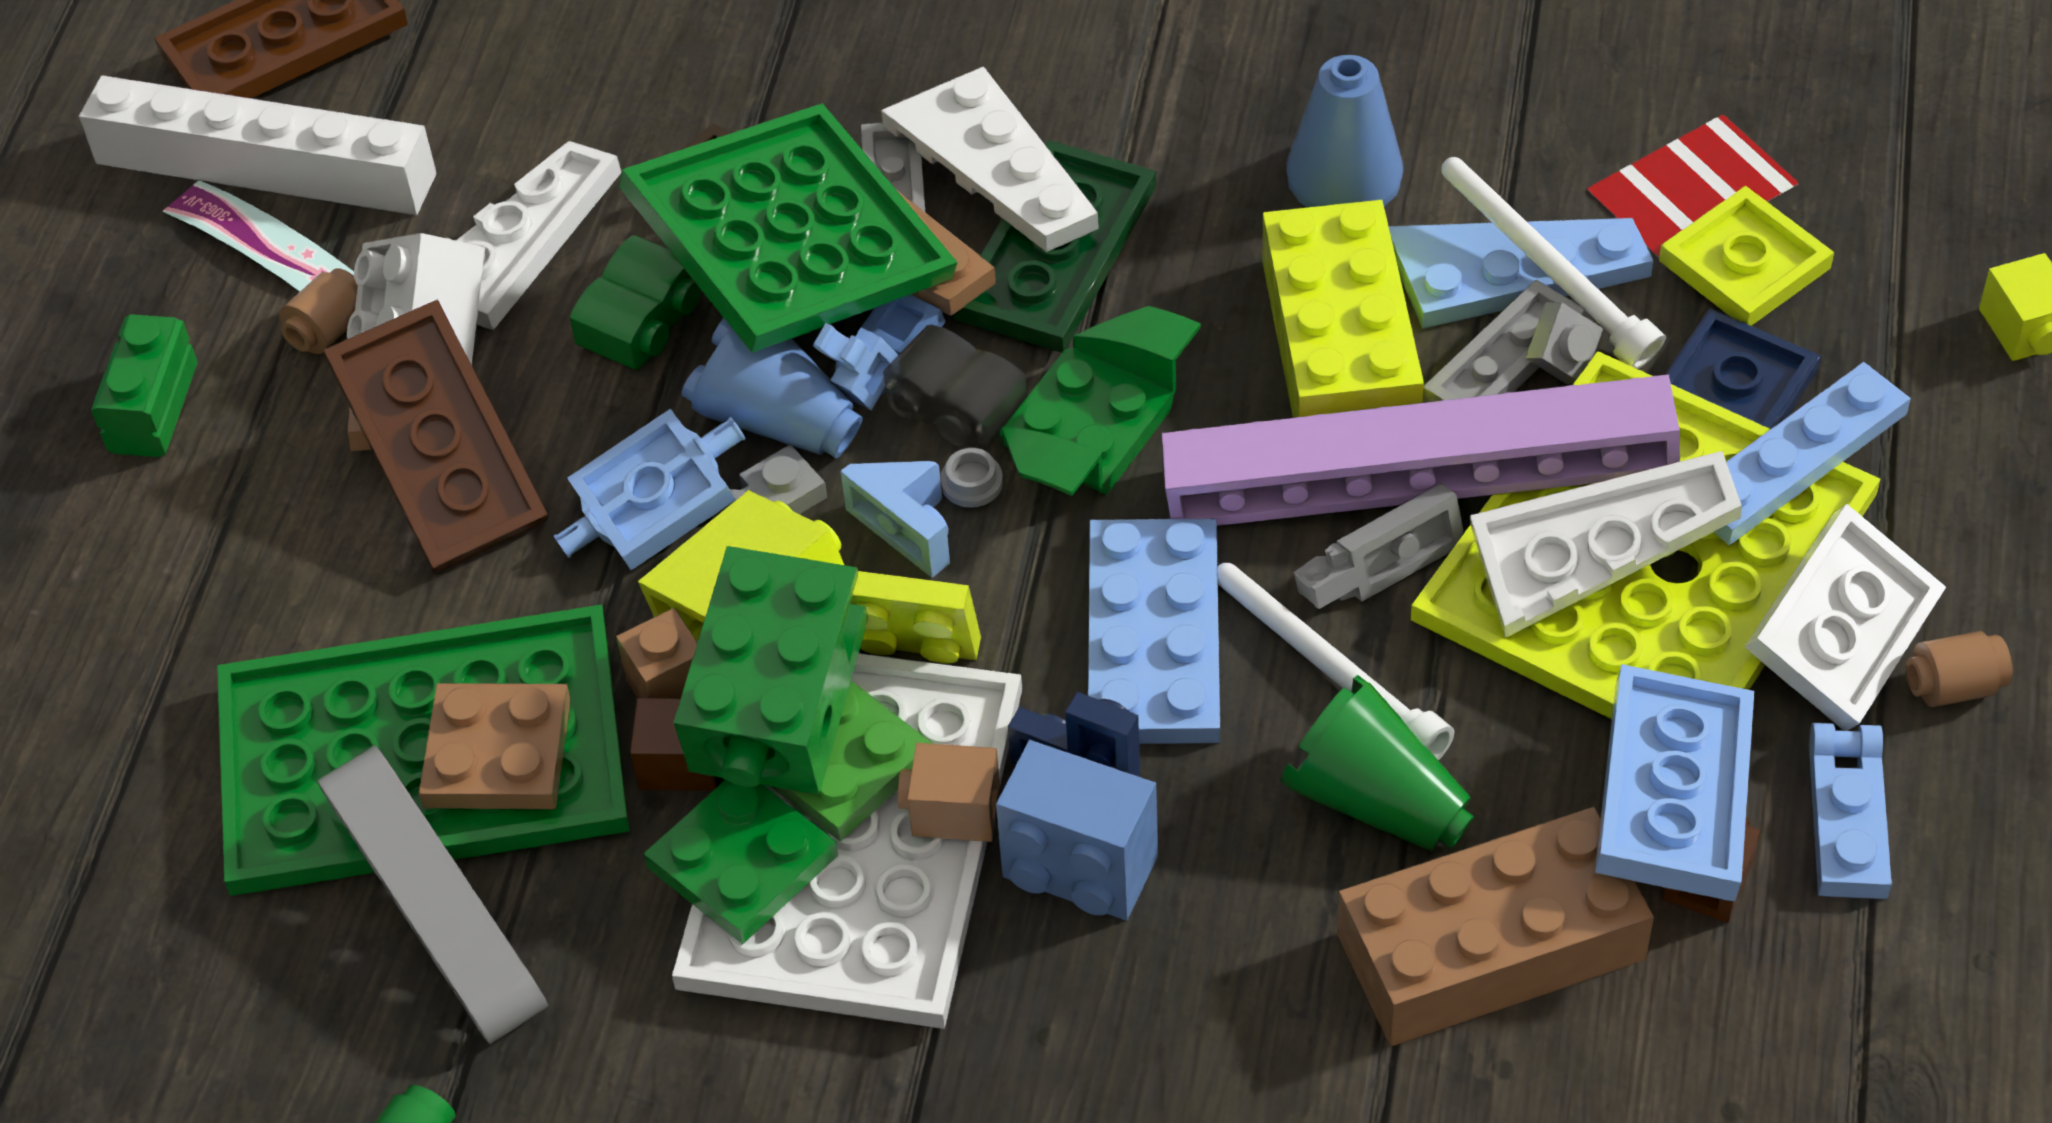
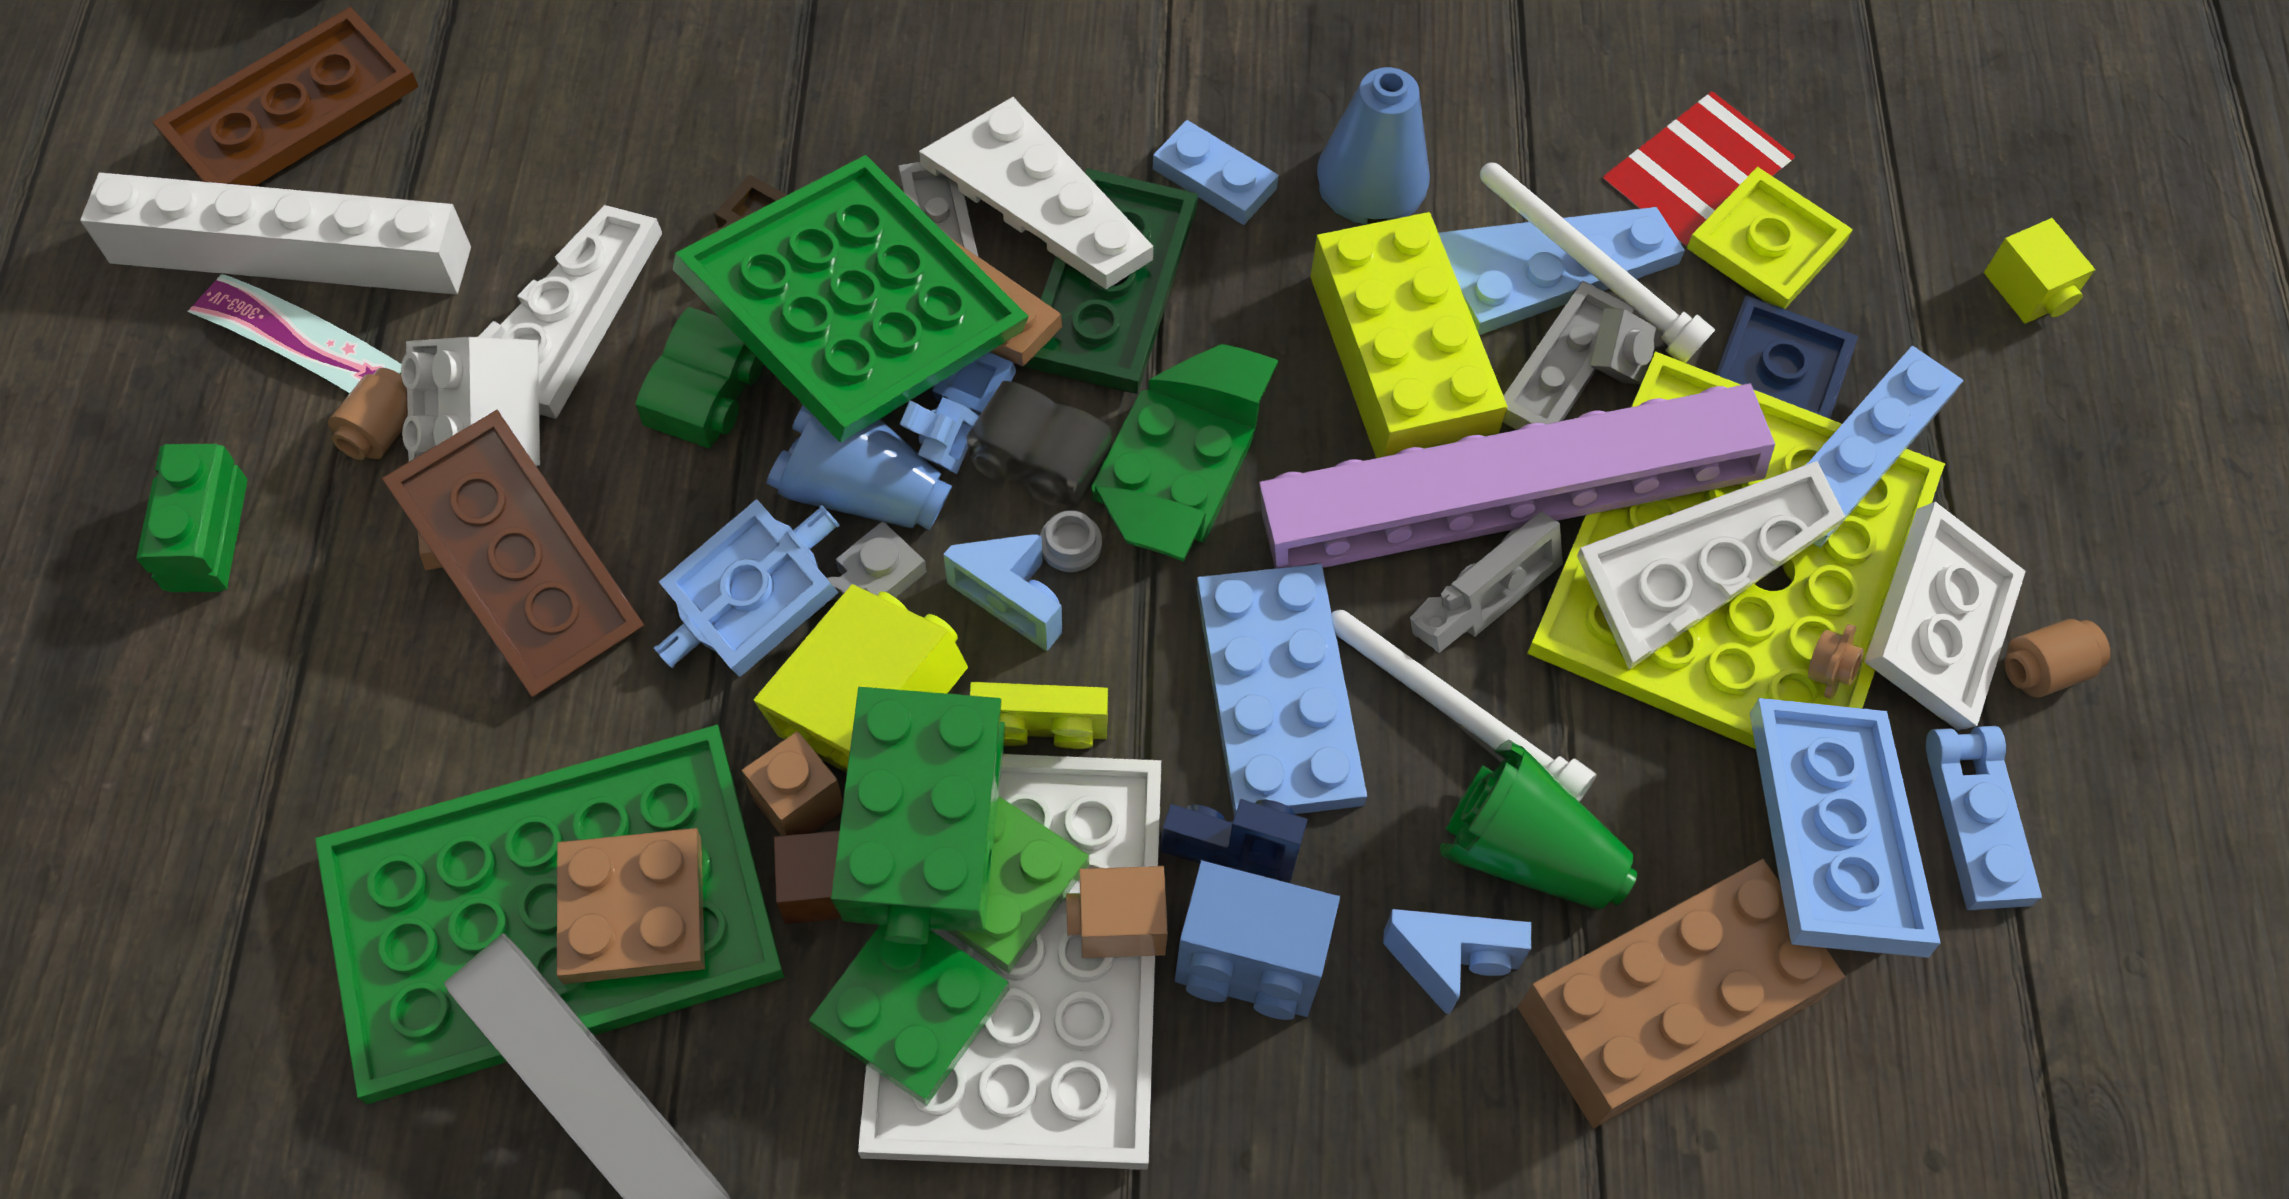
camera: 15 degrees left, 10 degrees up
none -> light blue plate [1153,120,1279,225]
none -> light blue slope [1383,909,1531,1014]
none -> medium nougat plate [1808,624,1864,699]

